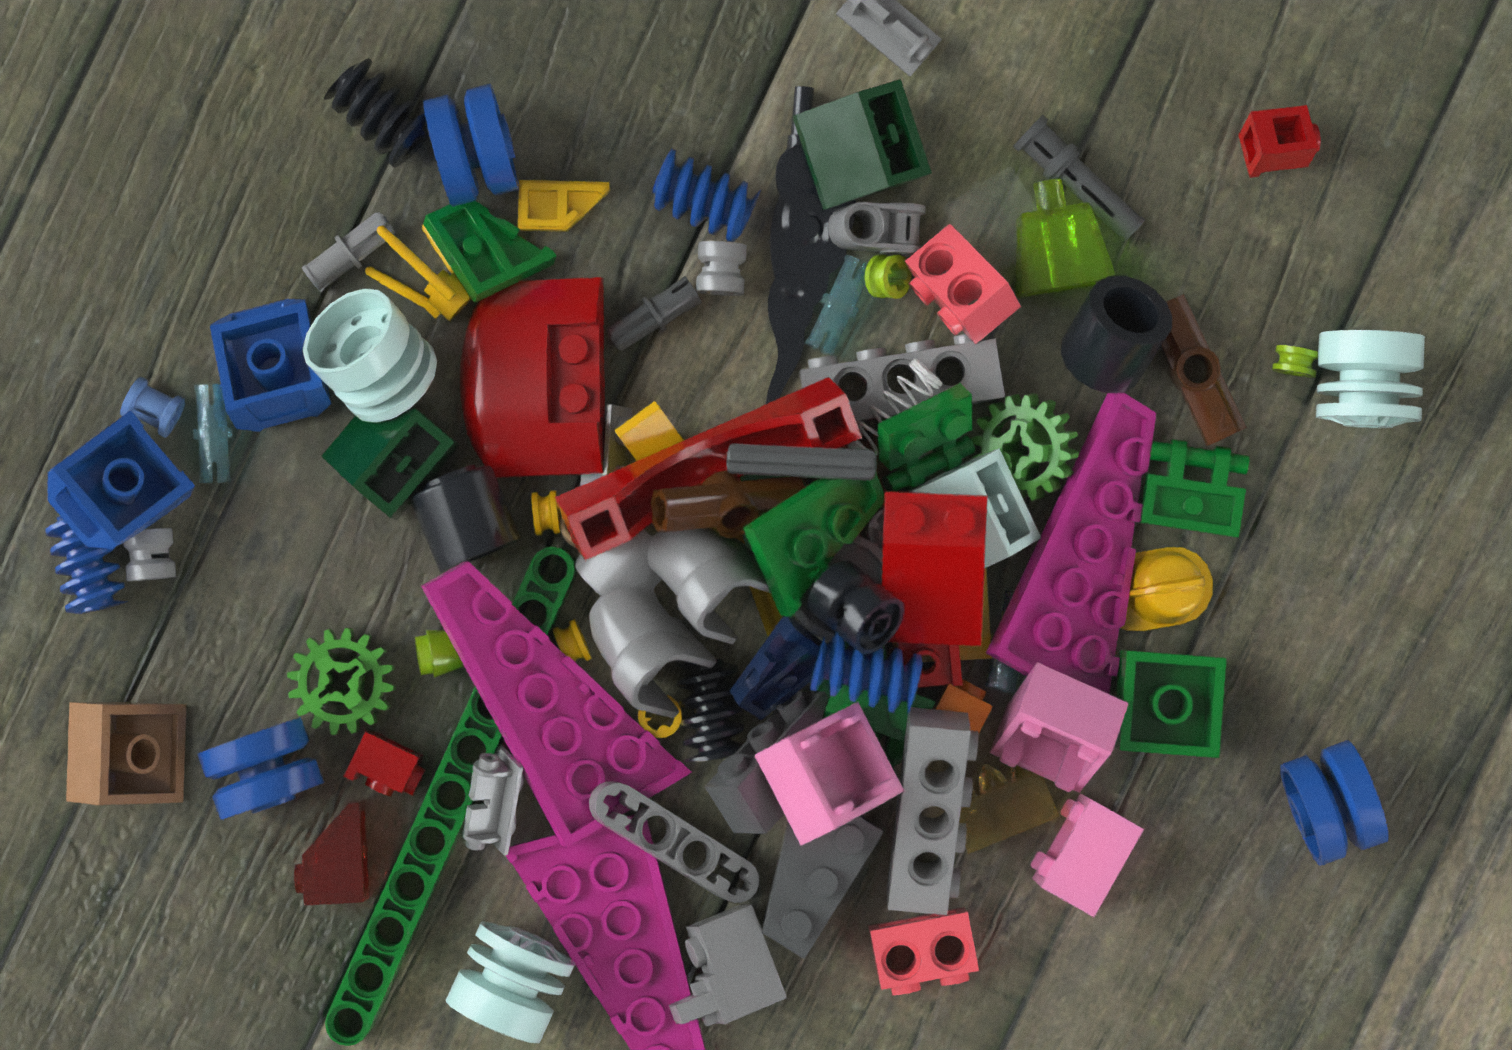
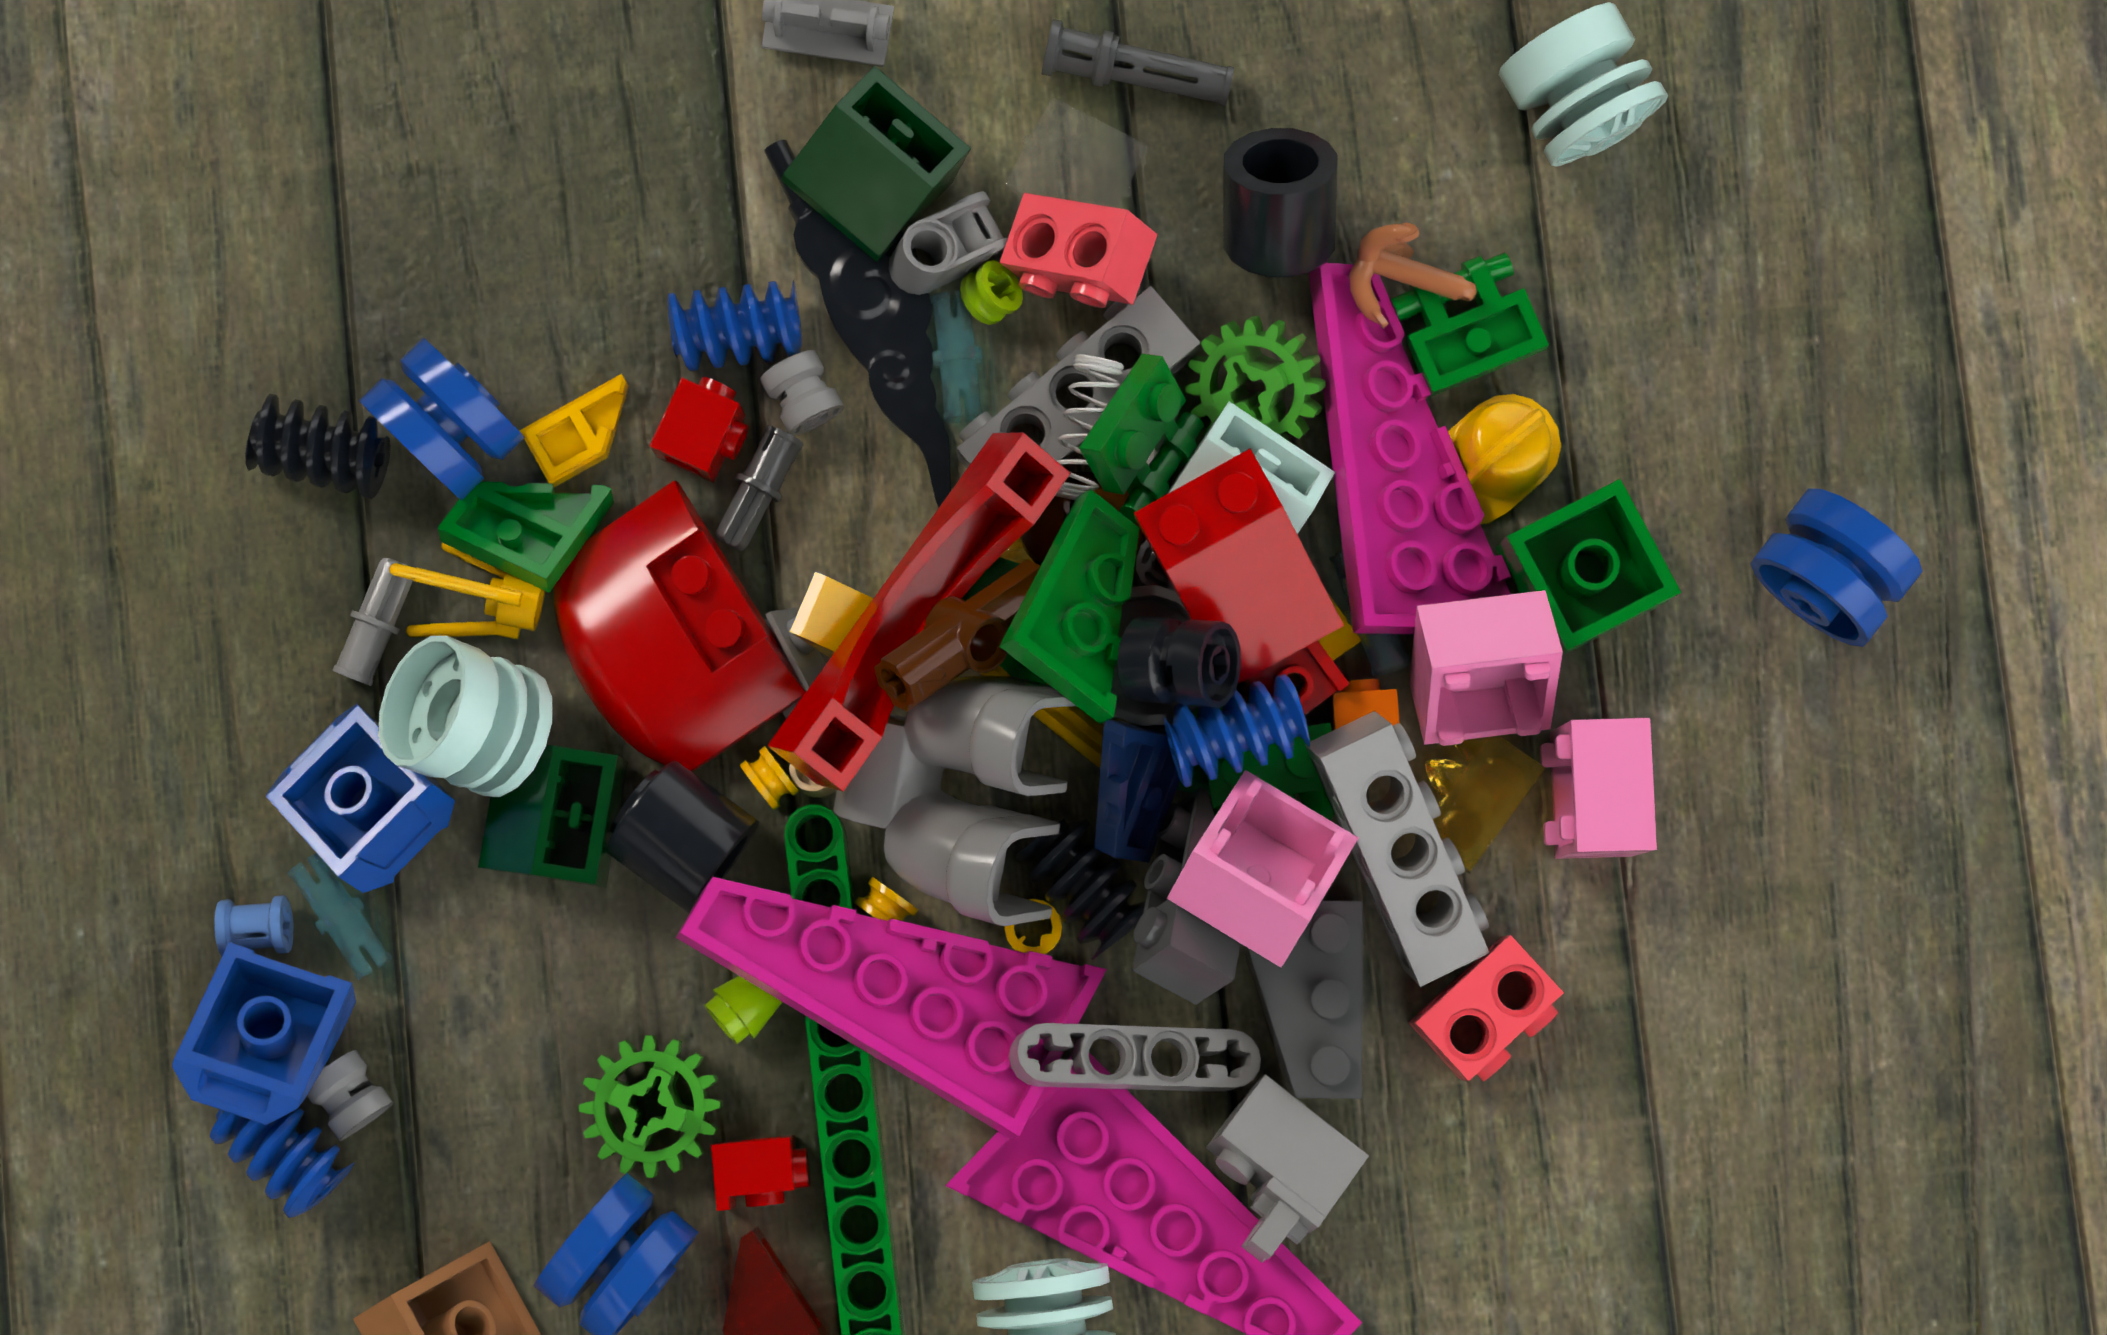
camera: 30 degrees left, 5 degrees down
light grey hinge [462,744,524,855] -> none
dark grey axle [726,444,877,480] -> none
clear neon green torso [1016,179,1115,299] -> none
reddish brown piece [1160,294,1247,446] -> none
lime bush [1272,345,1318,378] -> none
none -> red brick [649,376,749,483]
none -> nougat piece [1349,223,1477,328]

